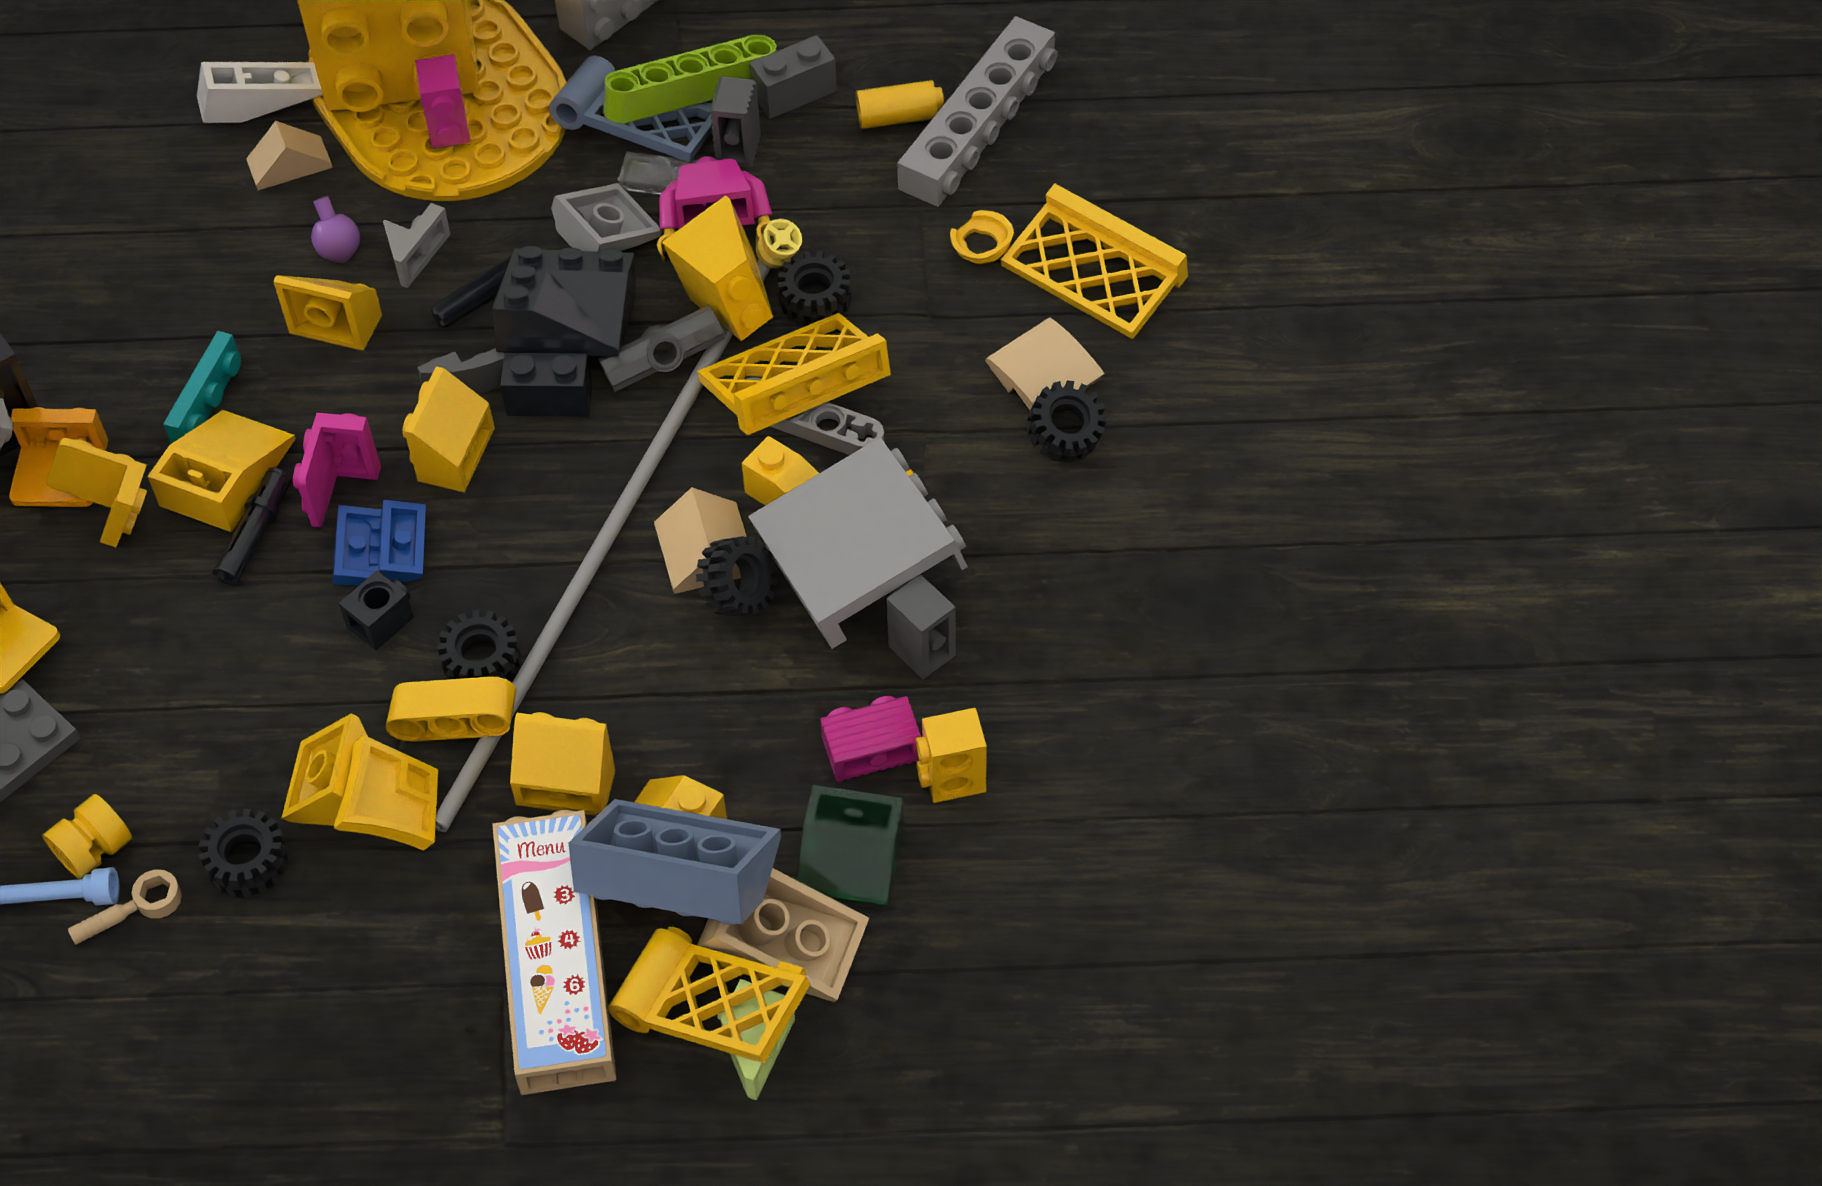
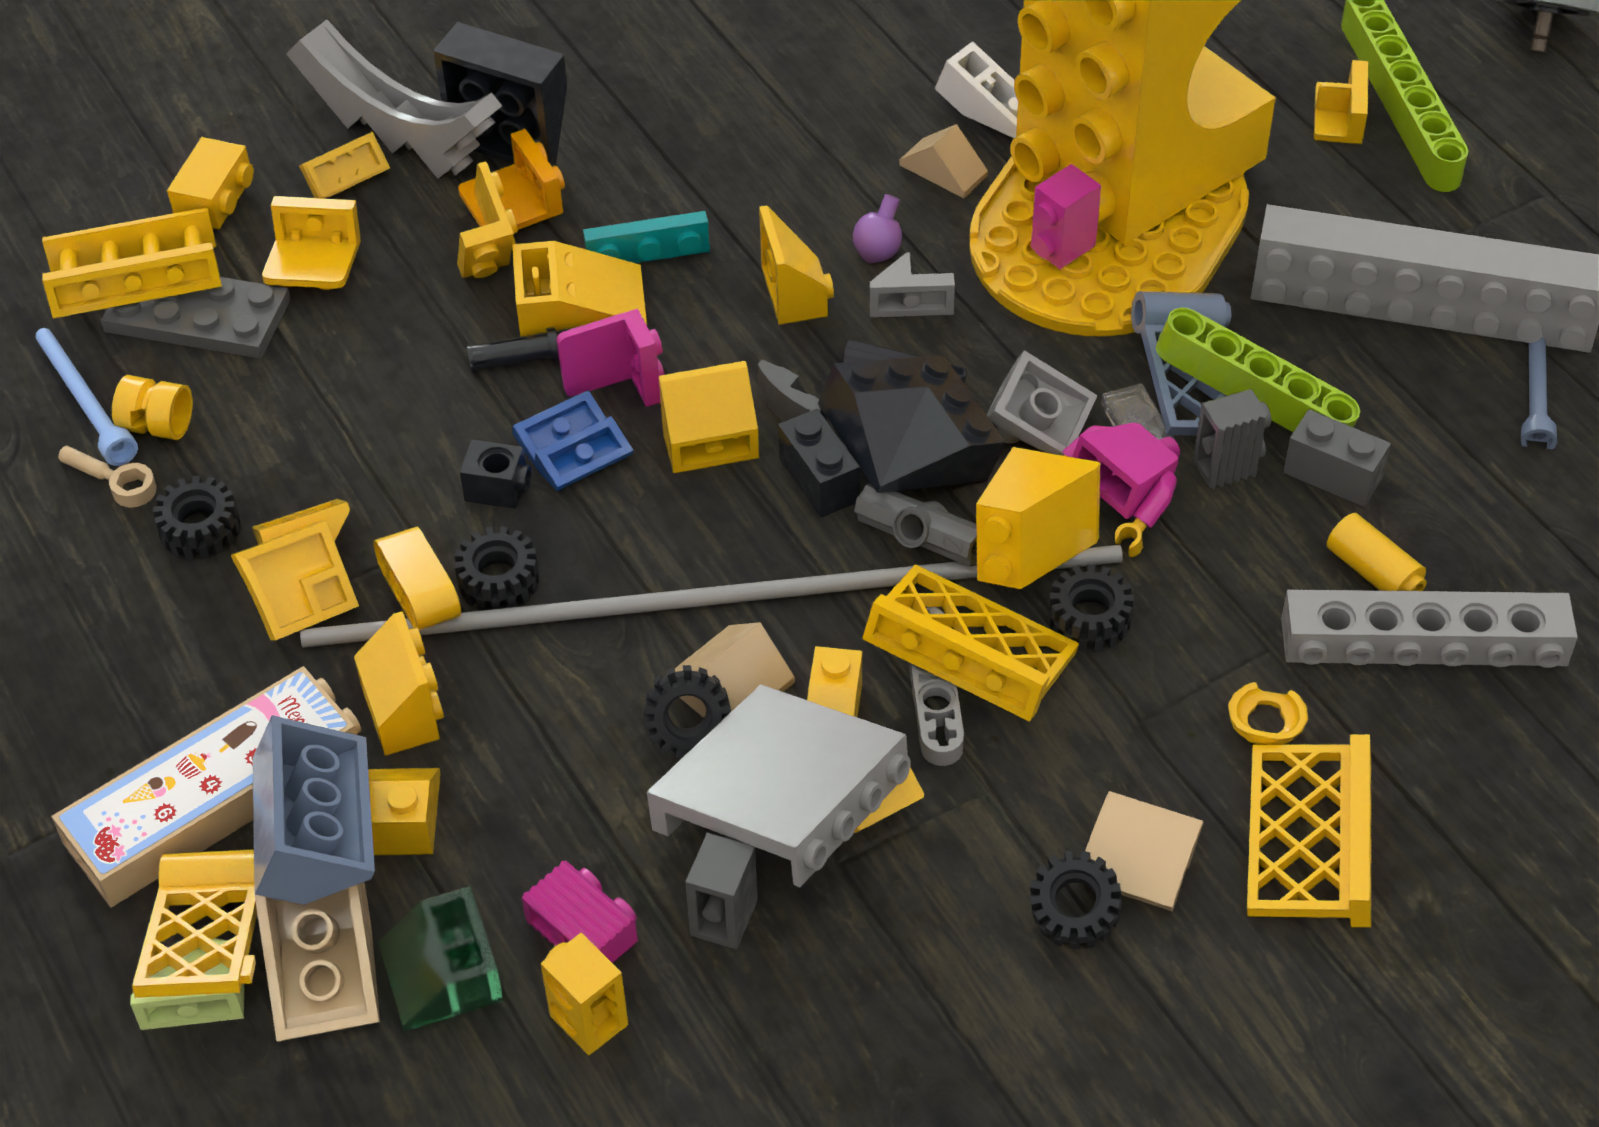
camera: 60 degrees right, 5 degrees down
light yellow wheel [756,219,802,269] -> none

